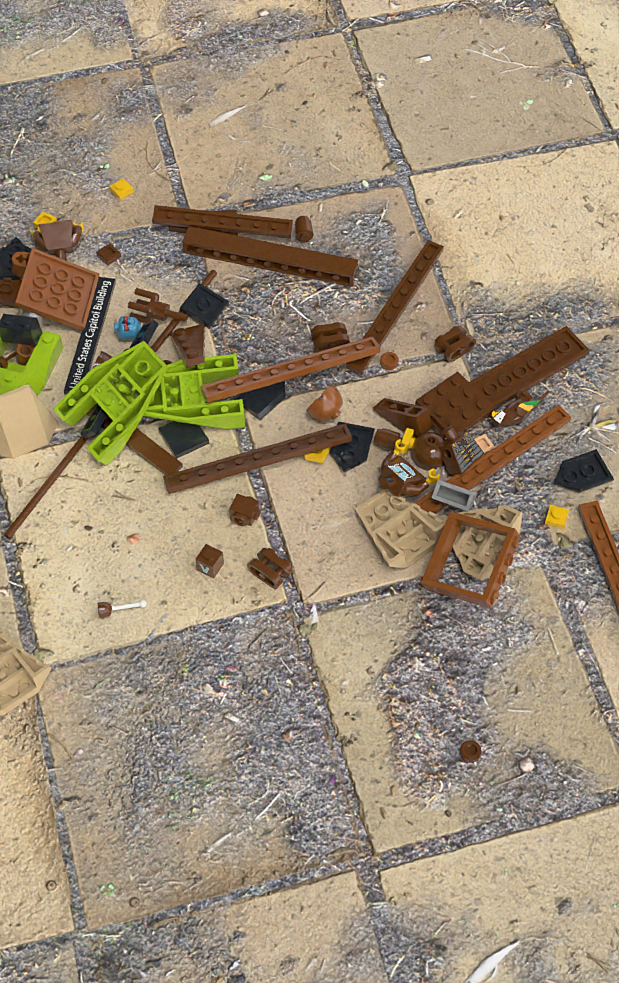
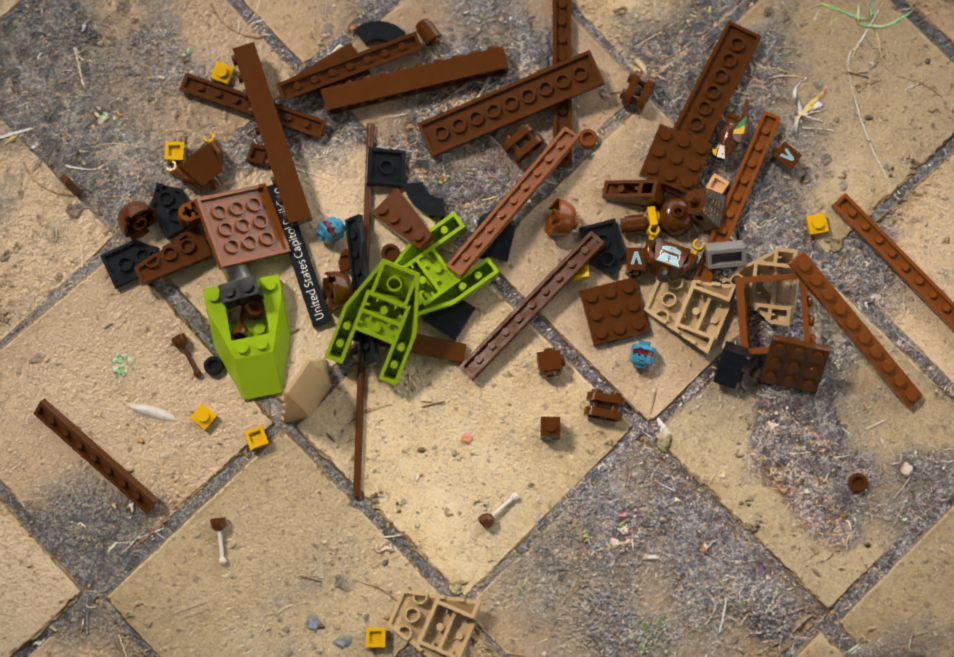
camera: 30 degrees left, 20 degrees up
reddish brown plant [128,288,188,323] -> none
black tile [553,449,614,493] -> none
none -> reddish brown plate [179,73,327,140]
none -> reddish brown brick [231,42,313,227]
none -> black tile [353,21,406,45]
none -> black tile [404,182,445,218]
none -> reddish brown plate [417,50,605,158]
none -> reddish brown plate [579,277,649,346]
none -> reddish brown brick [625,247,646,277]
none -> dark azure head [629,340,656,369]
none -> black brick [713,341,750,389]
none -> reddish brown plate [759,334,830,394]
none -> reddish brown brick [770,141,802,174]
none -> dark orange plate [788,251,923,408]

